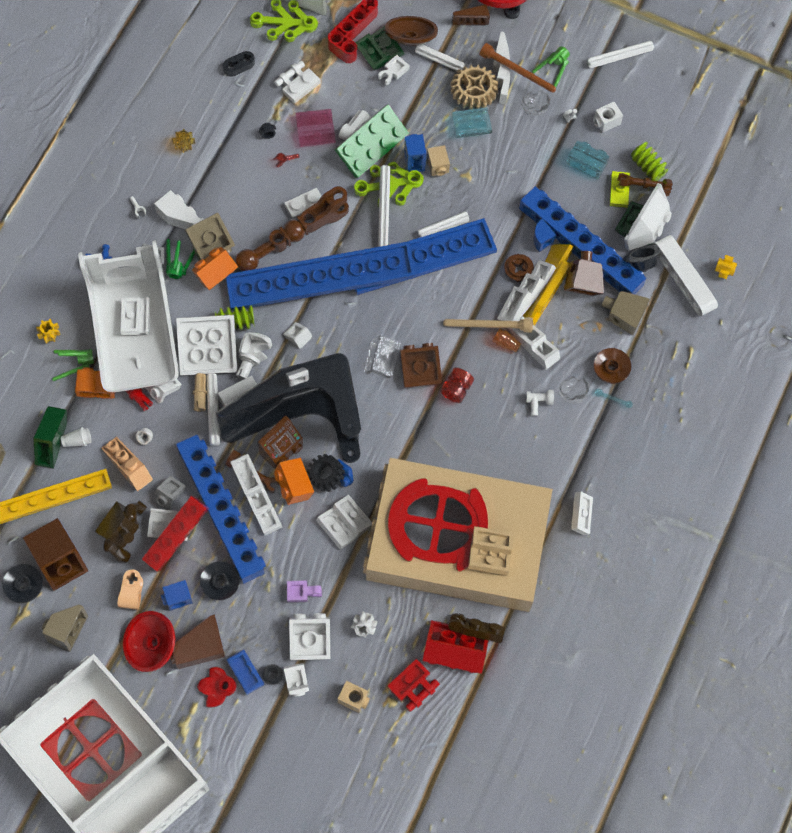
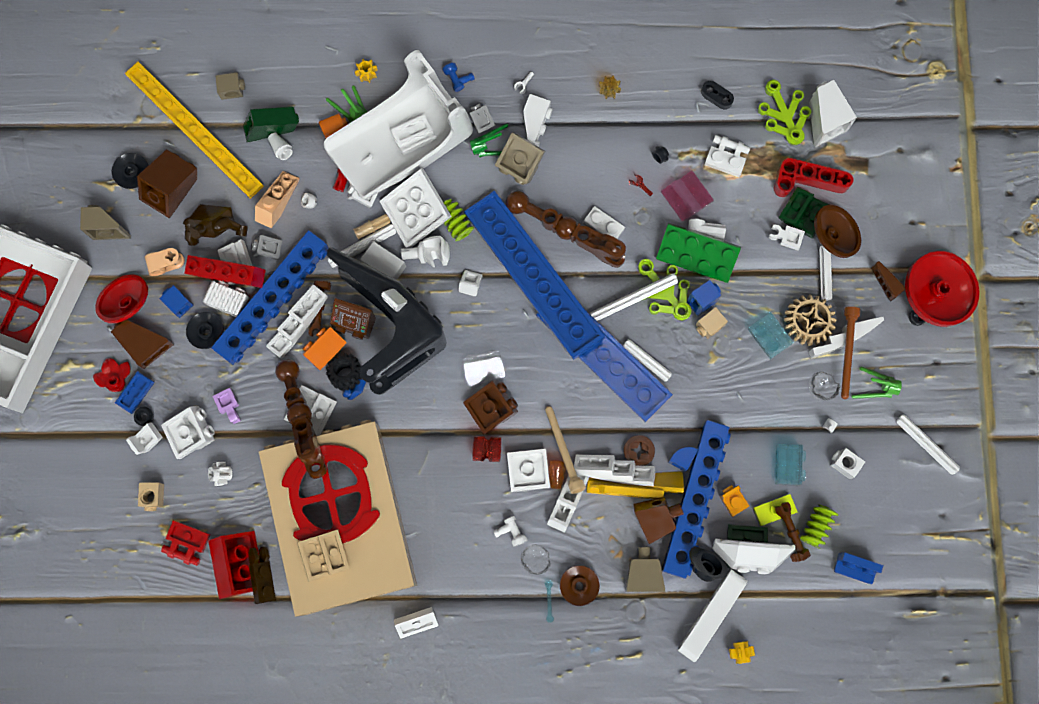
camera: 70 degrees right, 10 degrees up
orange brick [192,247,238,290] -> none
none -> white brick [202,281,250,317]
none -> reddish brown piece [275,359,327,479]
none -> white plate [507,449,550,492]
none -> light orange bracket [720,485,750,517]
none -> blue bracket [834,552,884,584]

